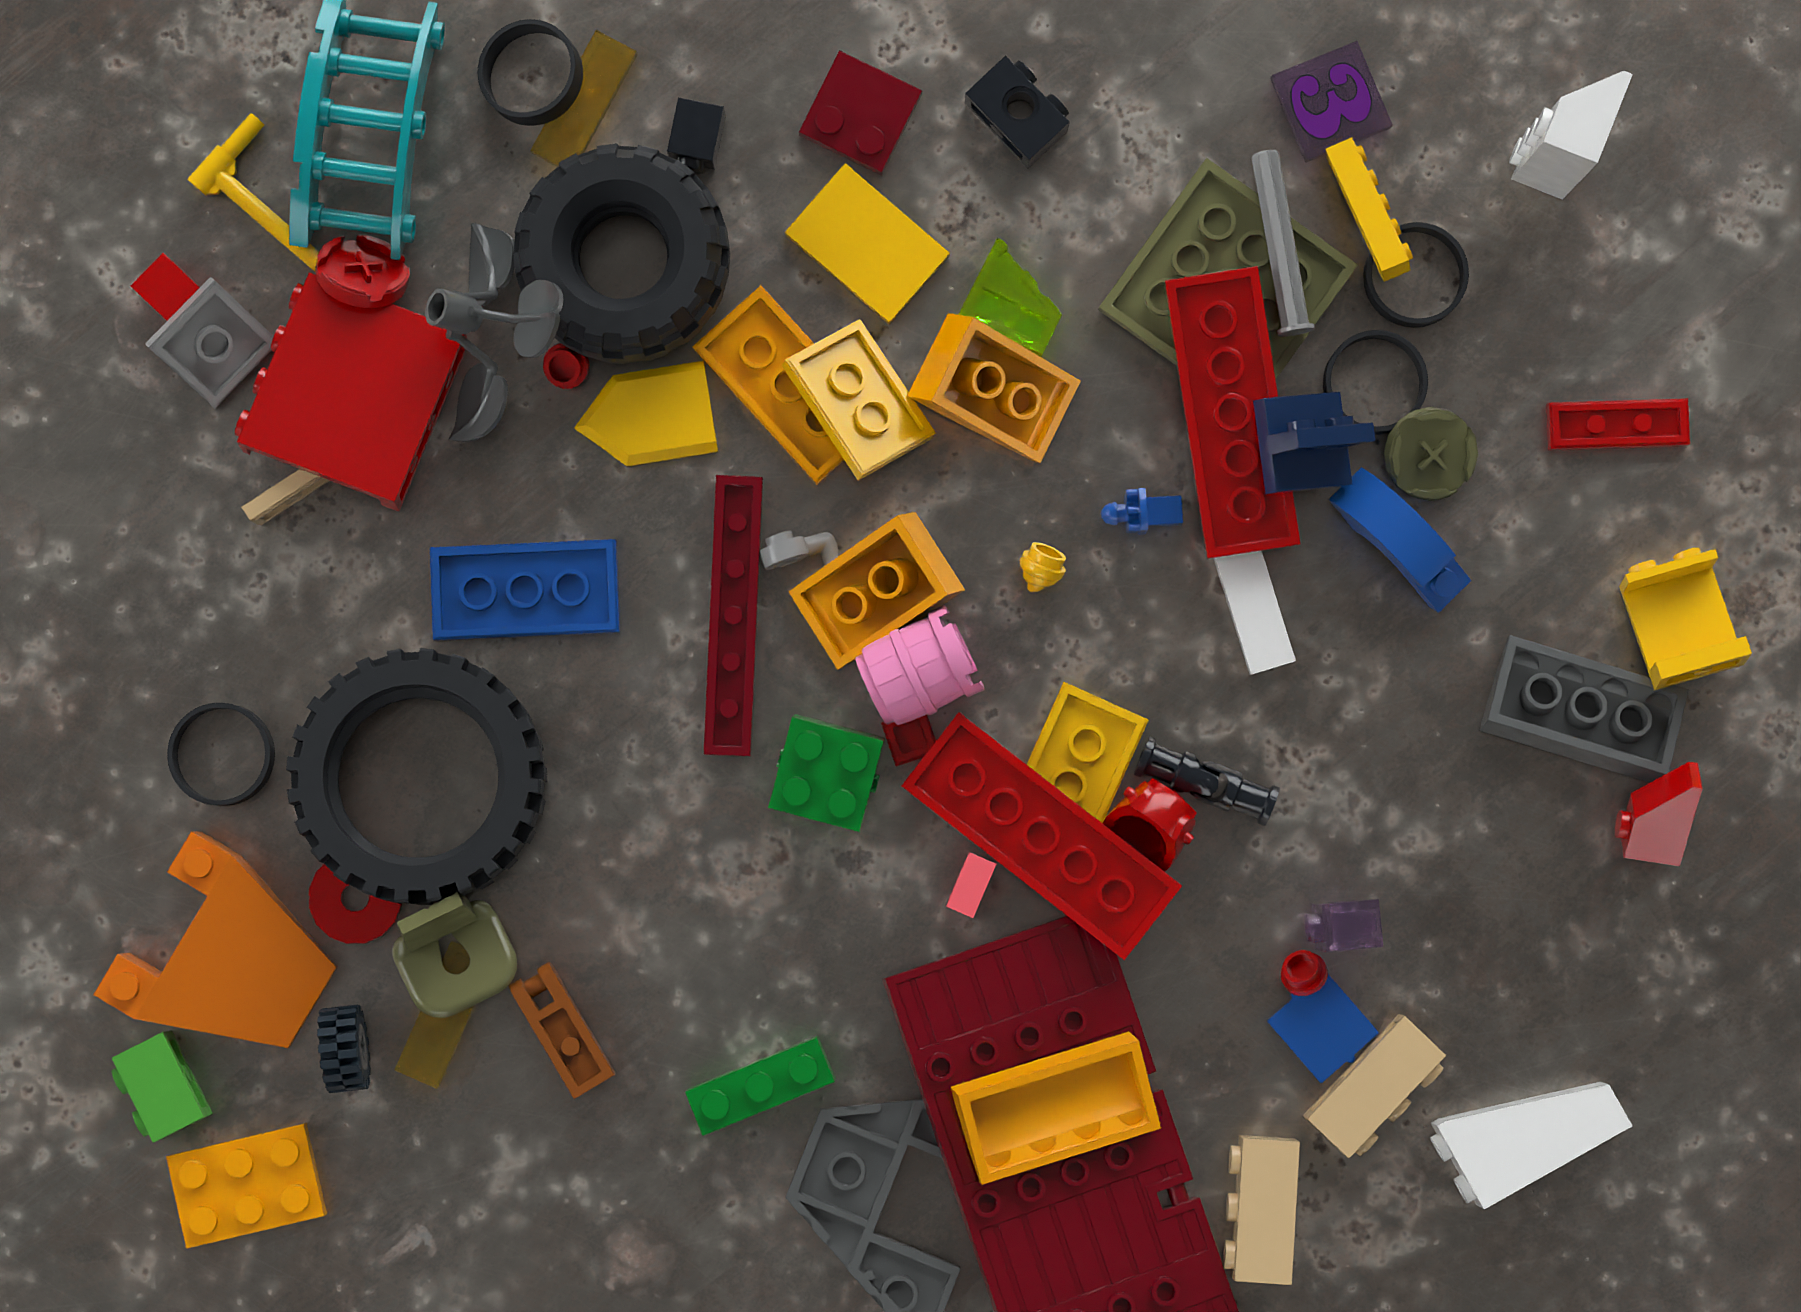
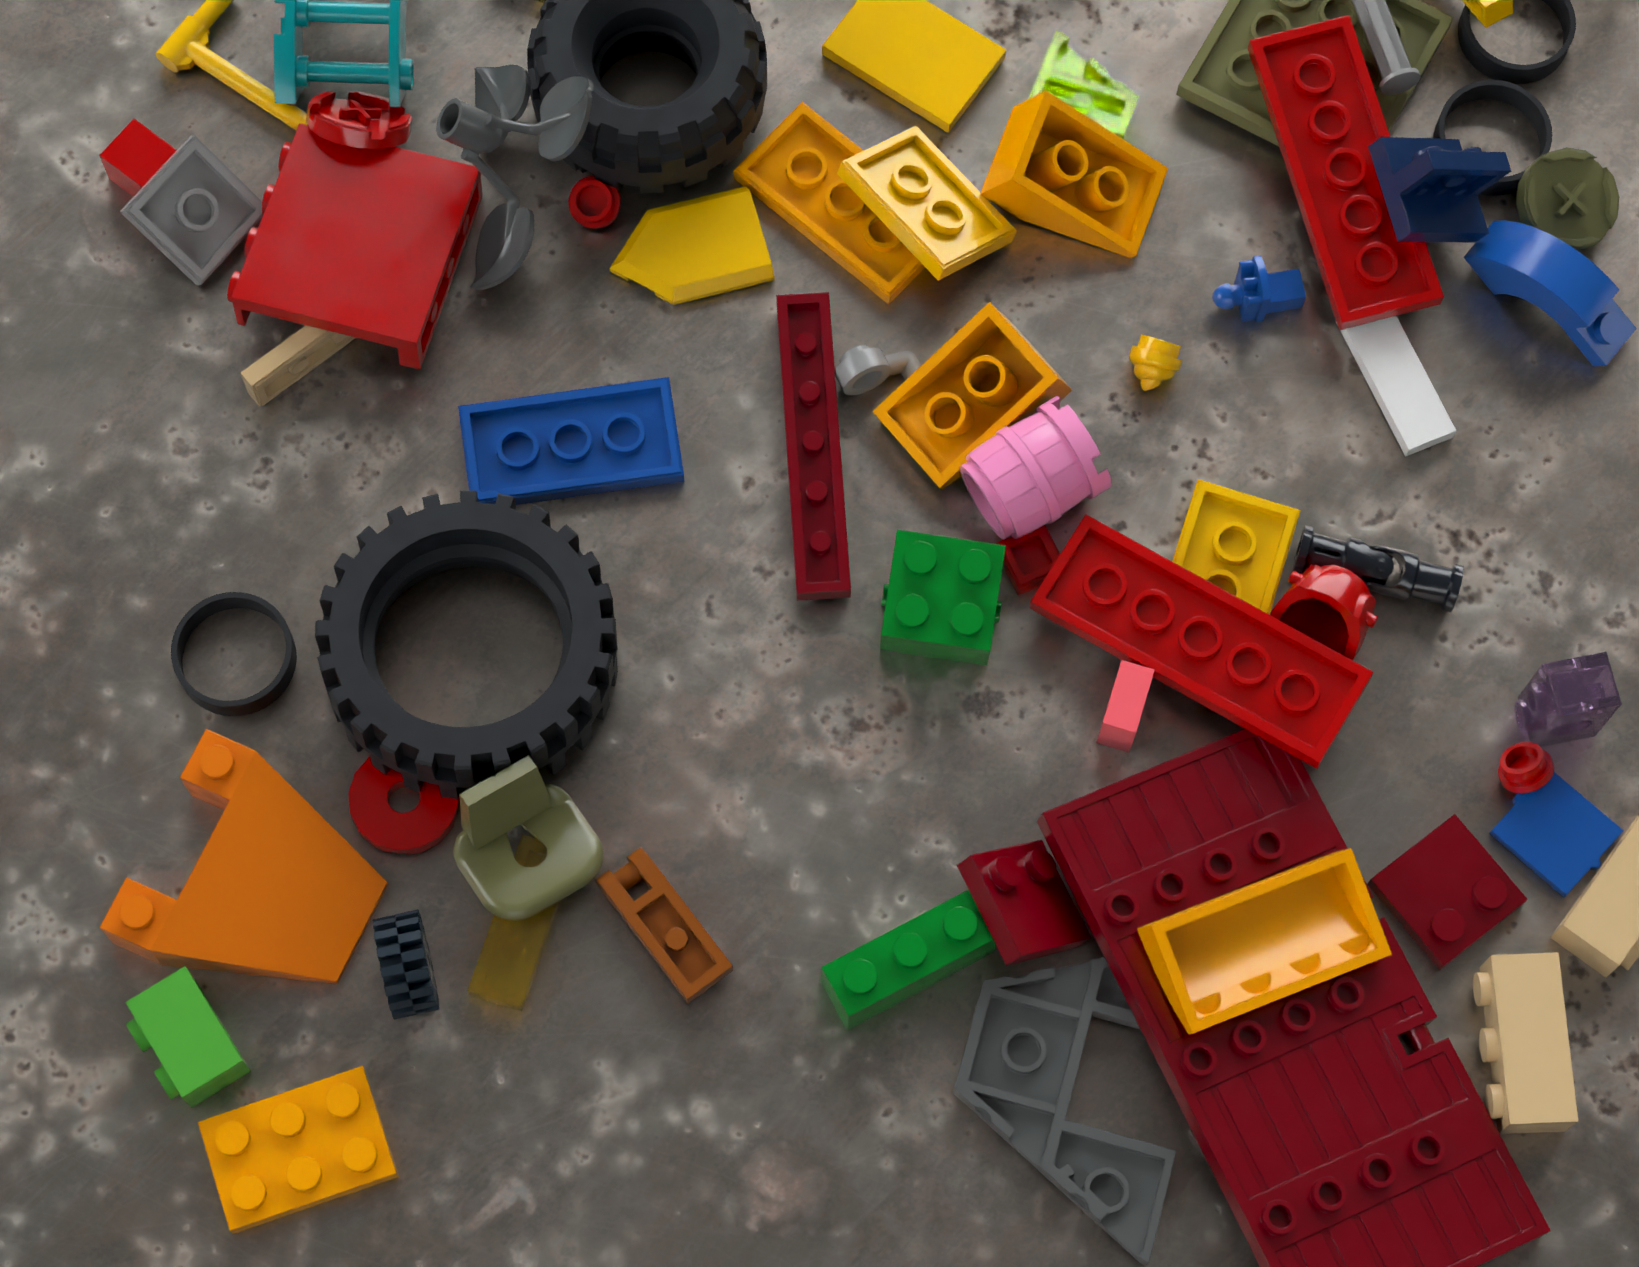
camera: 10 degrees left, 15 degrees down
none -> dark red plate [957,840,1091,966]
none -> dark red plate [1367,814,1528,971]

